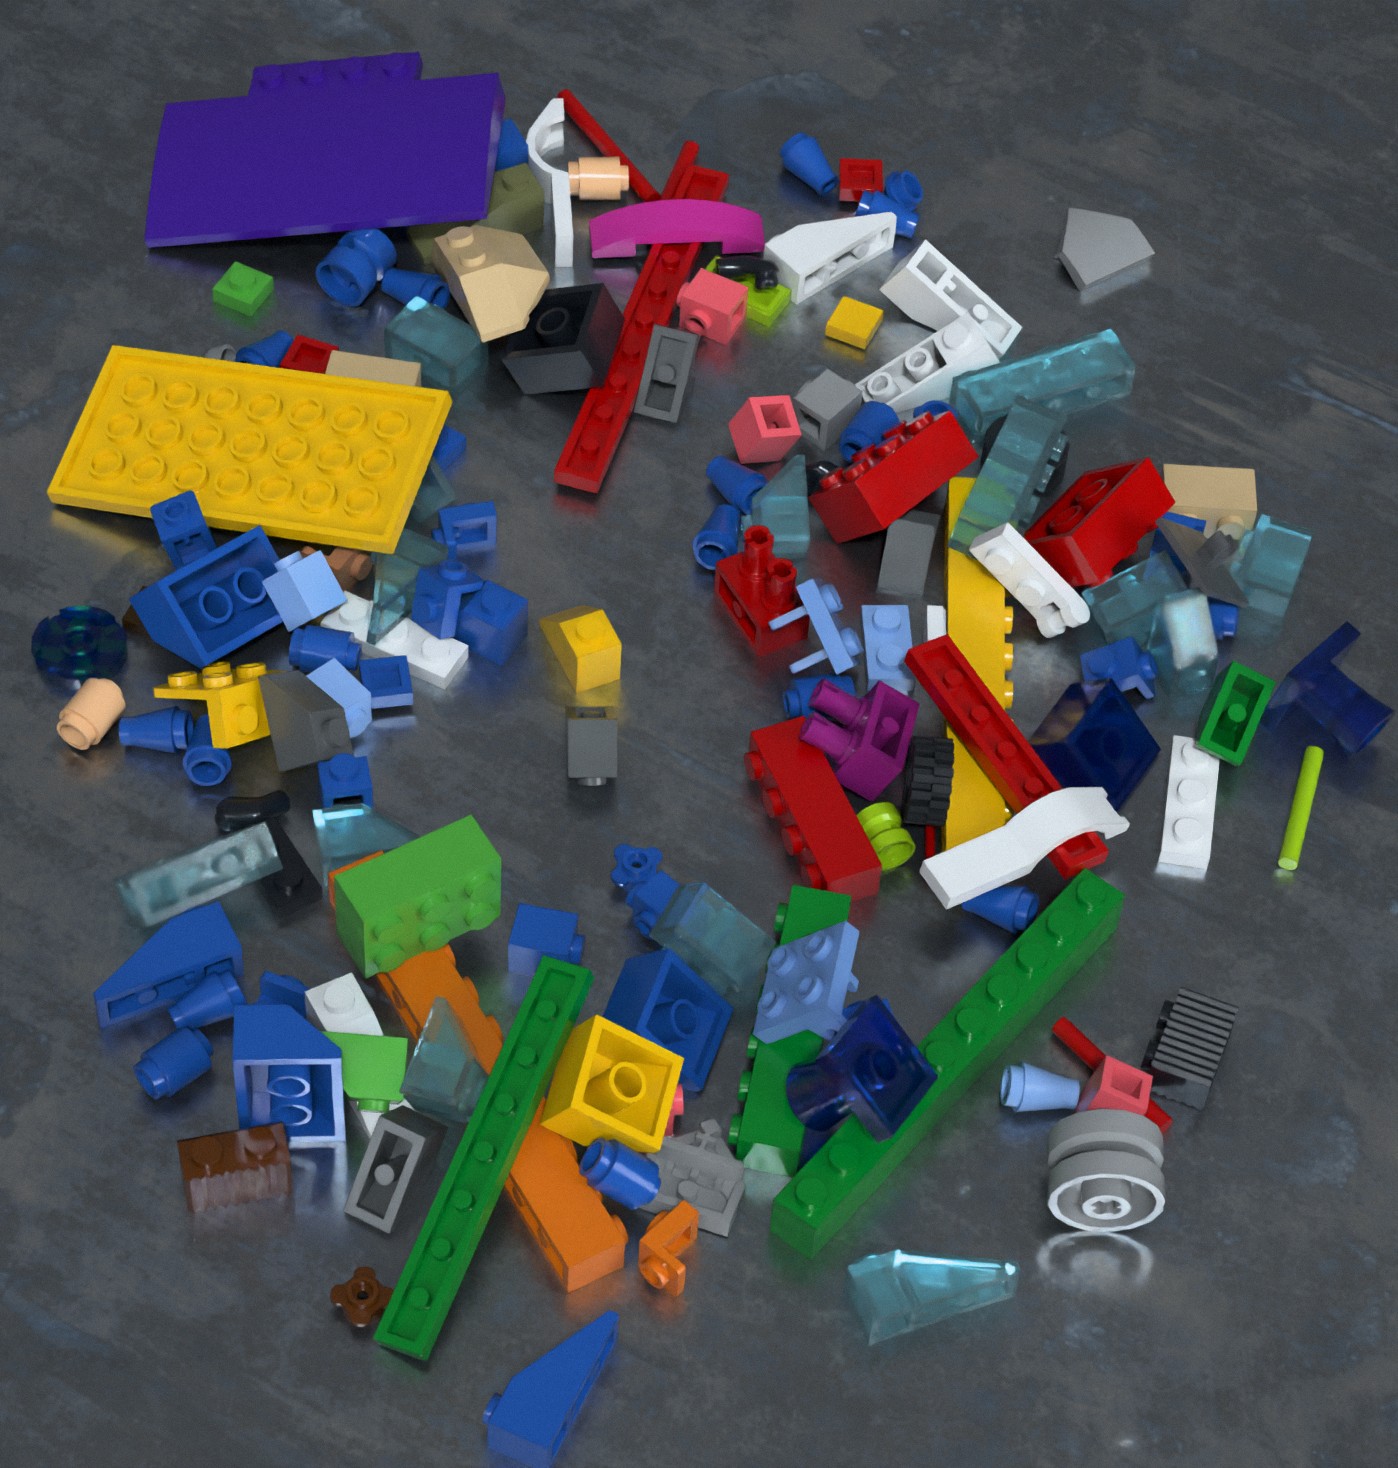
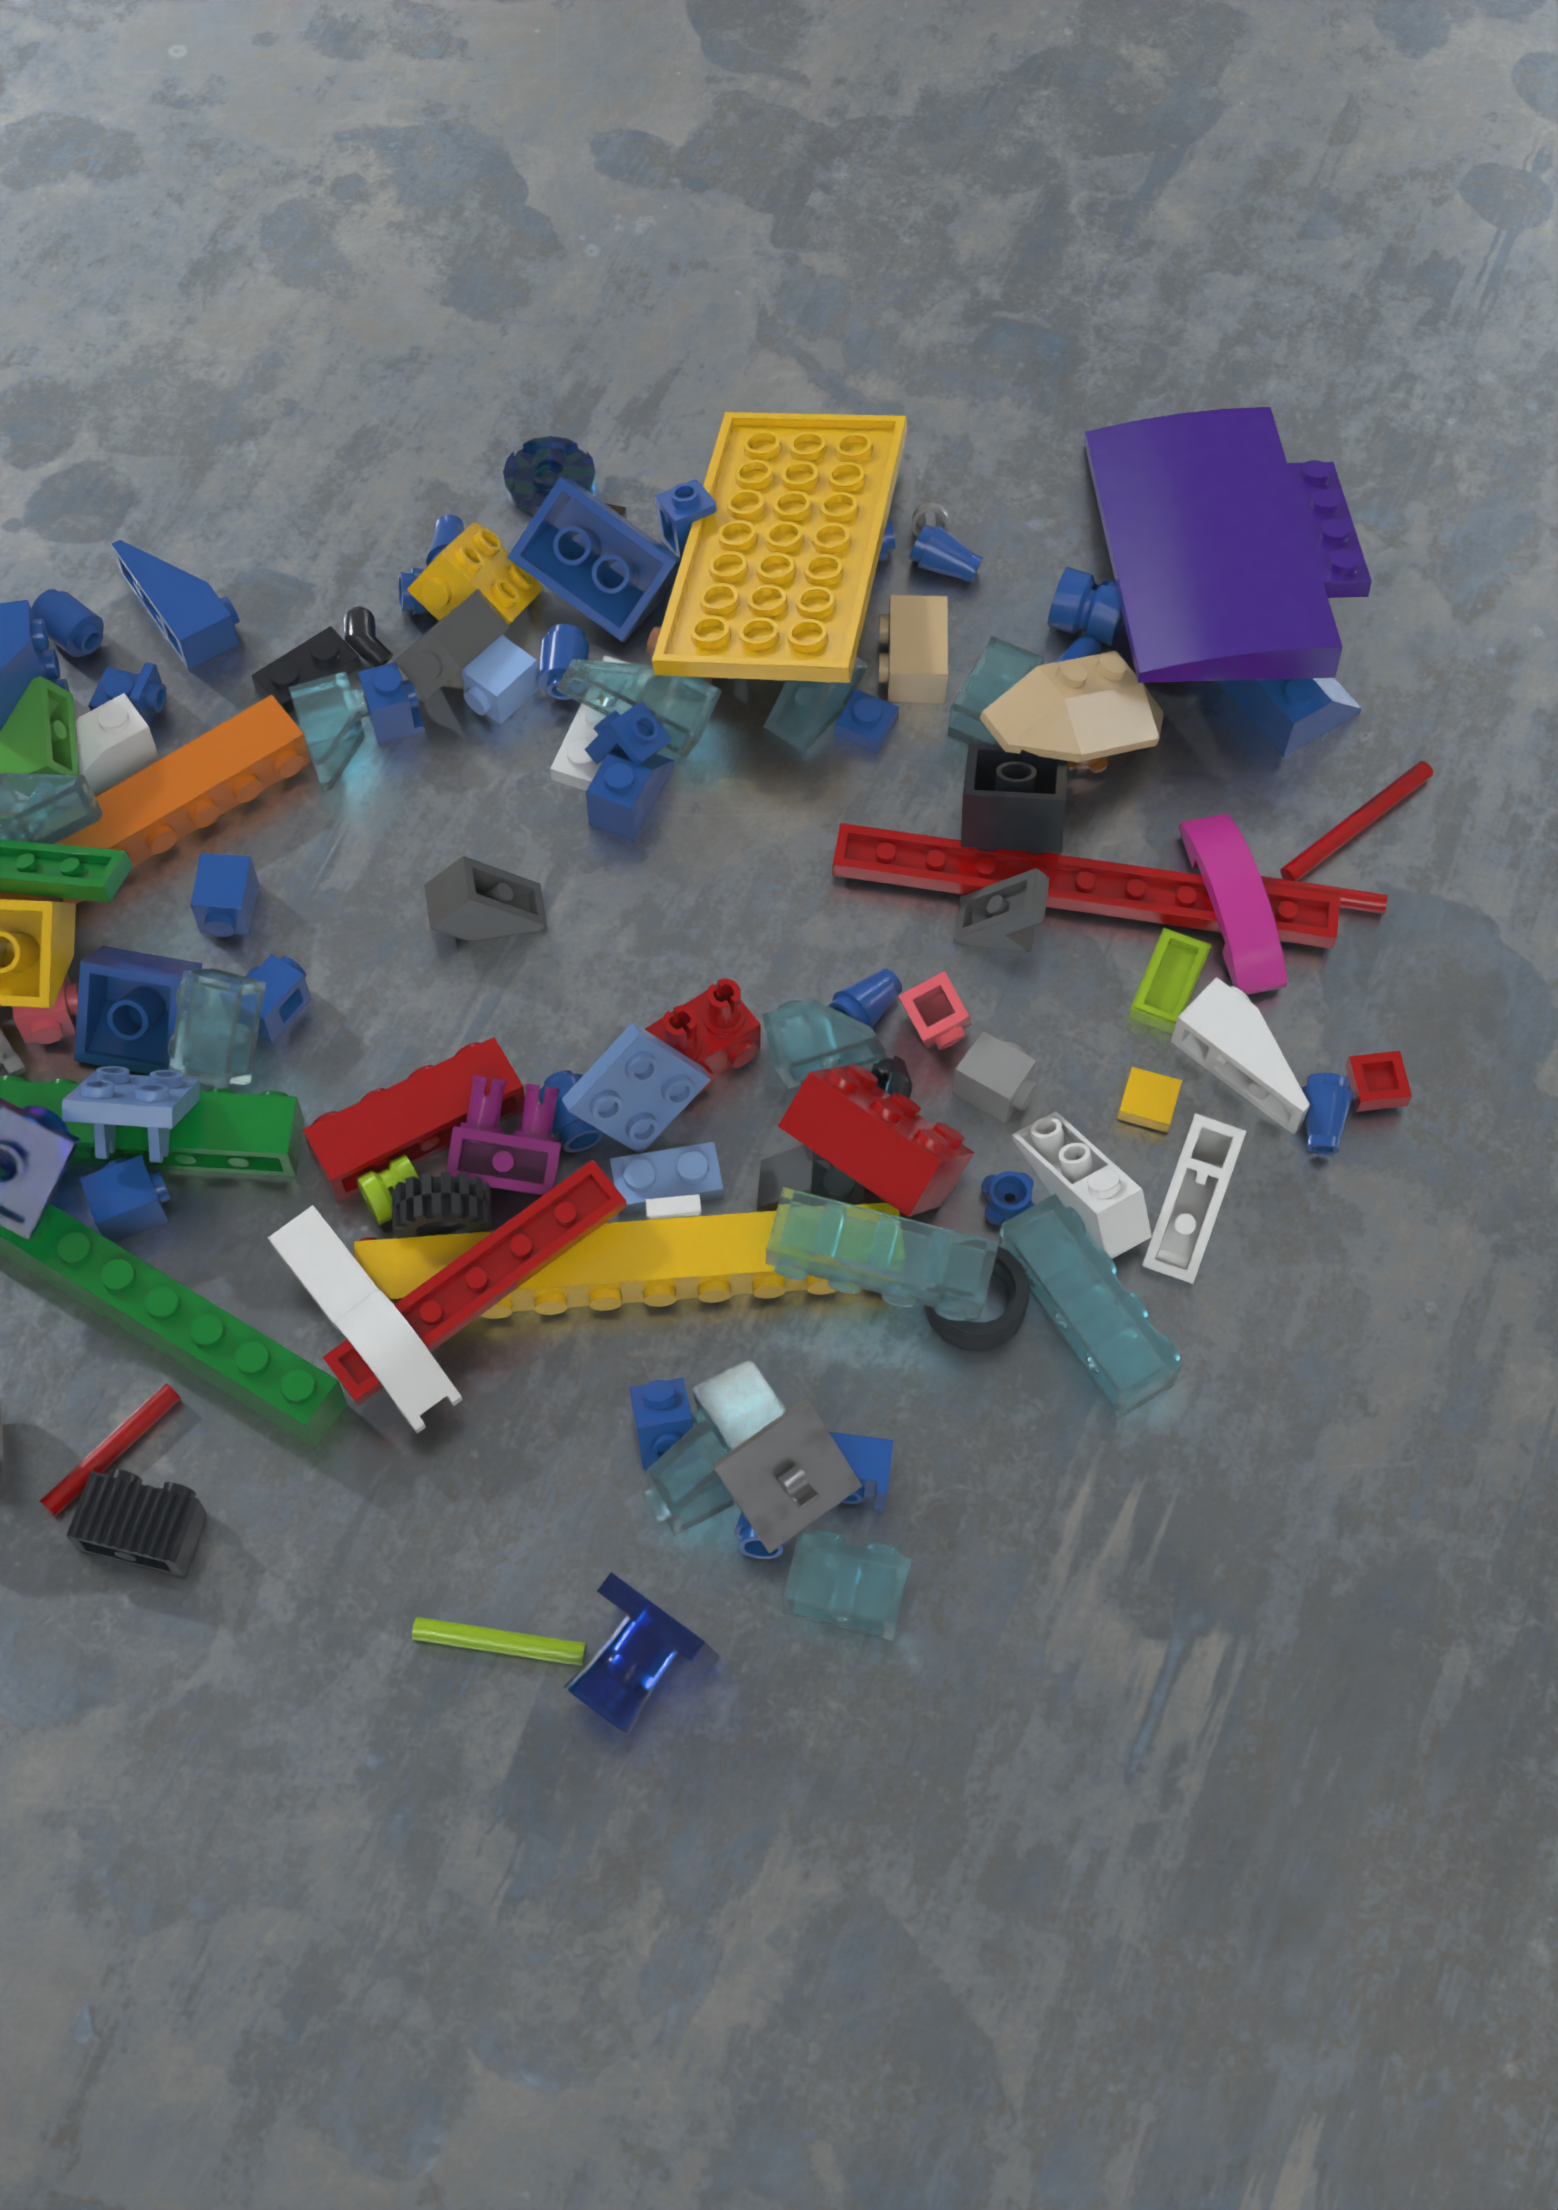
camera: 85 degrees right, 10 degrees up
light nougat brick [56,678,126,750] -> none
clear light blue slope [112,822,283,927] -> none
blue cone [167,969,247,1031] -> none
bright green plate [212,261,274,317] -> none
light blue brick [262,550,348,632] -> none
red plate [279,334,339,374] -> none
bright green brick [334,815,502,979] -> none
blue plate [359,655,413,709] -> none
olive slope [407,163,544,265] -> none
blue bracket [431,501,497,560] -> none
white piece [526,98,573,267] -> none
yellow slope [539,605,622,693] -> none
light nougat brick [567,157,629,200] -> none
blue plate [611,844,663,892] -> none
coral brick [676,268,748,345] -> none
blue cone [692,504,740,570] -> none
black arm [716,255,779,290] -> none
blue cone [779,132,839,196] -> none
blue brick [839,401,900,464] -> none
blue plate [884,171,923,211] -> none
blue cone [962,885,1039,934] -> none
white plate [969,522,1090,638] -> none
light blue cone [1000,1061,1080,1112] -> none
red brick [1022,457,1176,588] -> none
clear blue slope [1028,677,1161,812] -> none
light grey slope [1054,208,1155,292] -> none
coral brick [1076,1055,1153,1116] -> none
white plate [1158,735,1220,870] -> none
tan brick [1160,464,1257,540] -> none
green slope [1195,660,1276,767] -> none

